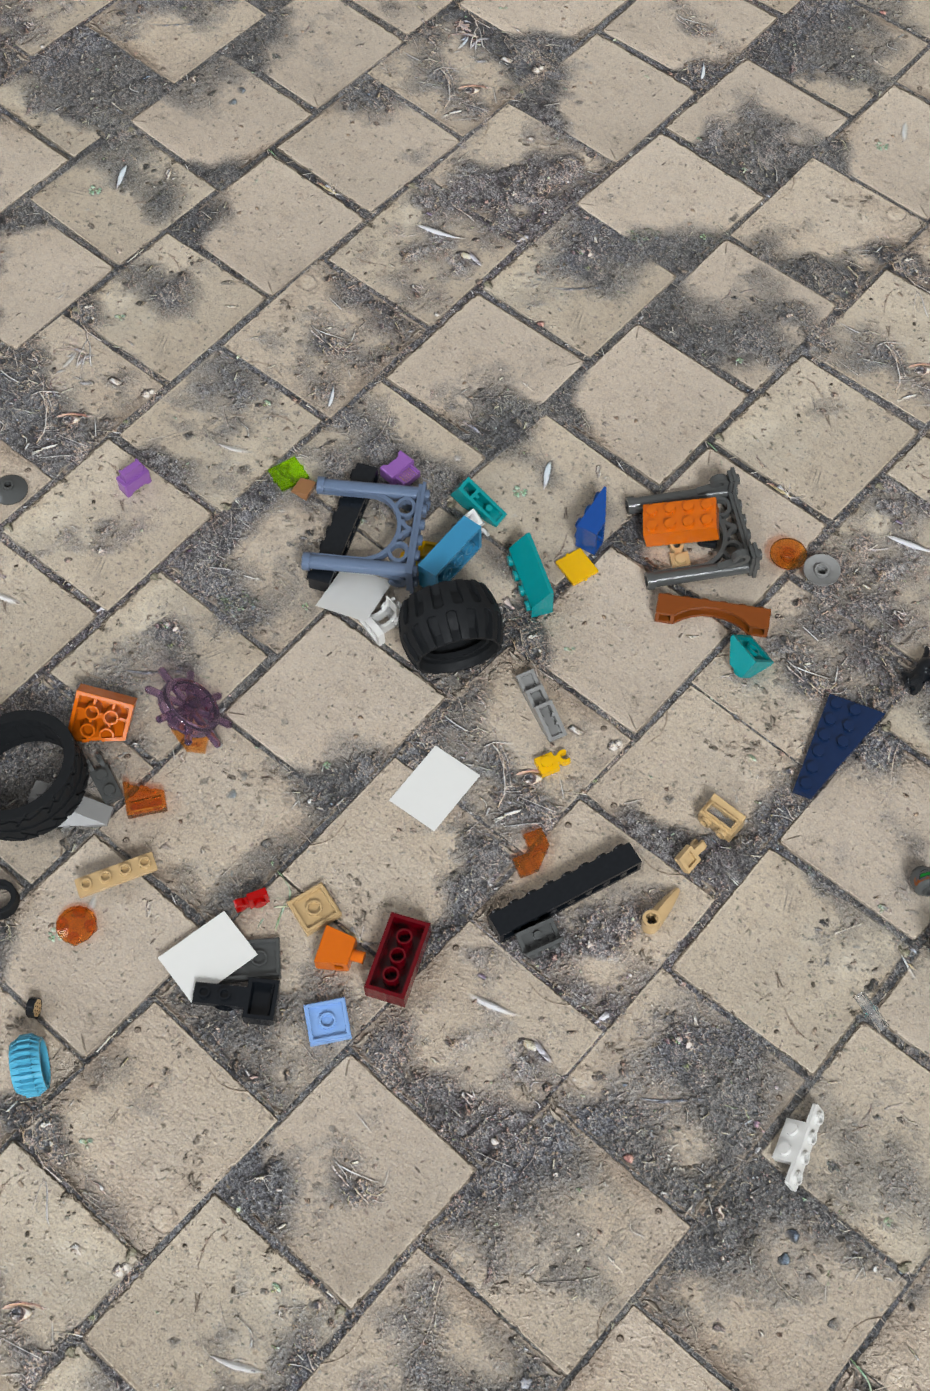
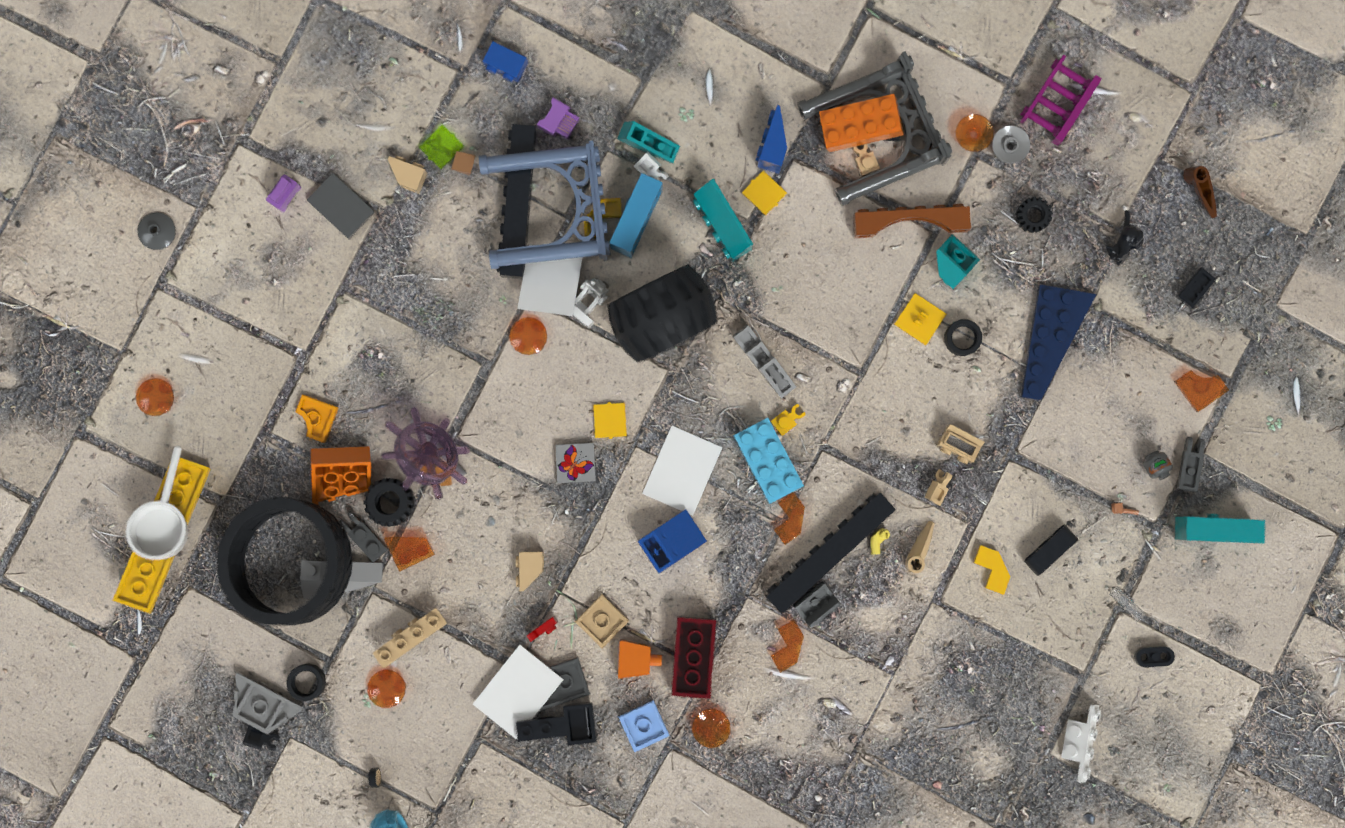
camera: 15 degrees left, 25 degrees up
none -> light orange tile [295,394,339,443]
none -> dark grey tile [307,173,375,239]
none -> black tyre [363,478,415,526]
none -> tan slope [388,156,427,194]
none -> blue brick [482,41,528,82]
none -> clear orange dish [509,317,547,355]
none -> tan slope [516,552,544,591]
none -> tile [556,443,596,483]
none -> yellow piece [593,402,627,439]
none -> blue slope [638,509,707,573]
none -> clear orange dish [692,709,731,748]
none -> medium azure brick [733,418,804,504]
none -> clear orange tile [770,619,804,673]
none -> light yellow arm [870,528,890,554]
none -> yellow piece [894,293,947,346]
none -> black tyre [944,319,982,356]
none -> yellow tile [973,545,1010,595]
none -> black tyre [1015,197,1053,233]
none -> magenta fence [1020,54,1102,146]
none -> black beam [1024,524,1078,576]
none -> nougat hand [1111,503,1139,515]
none -> black plate [1134,646,1175,668]

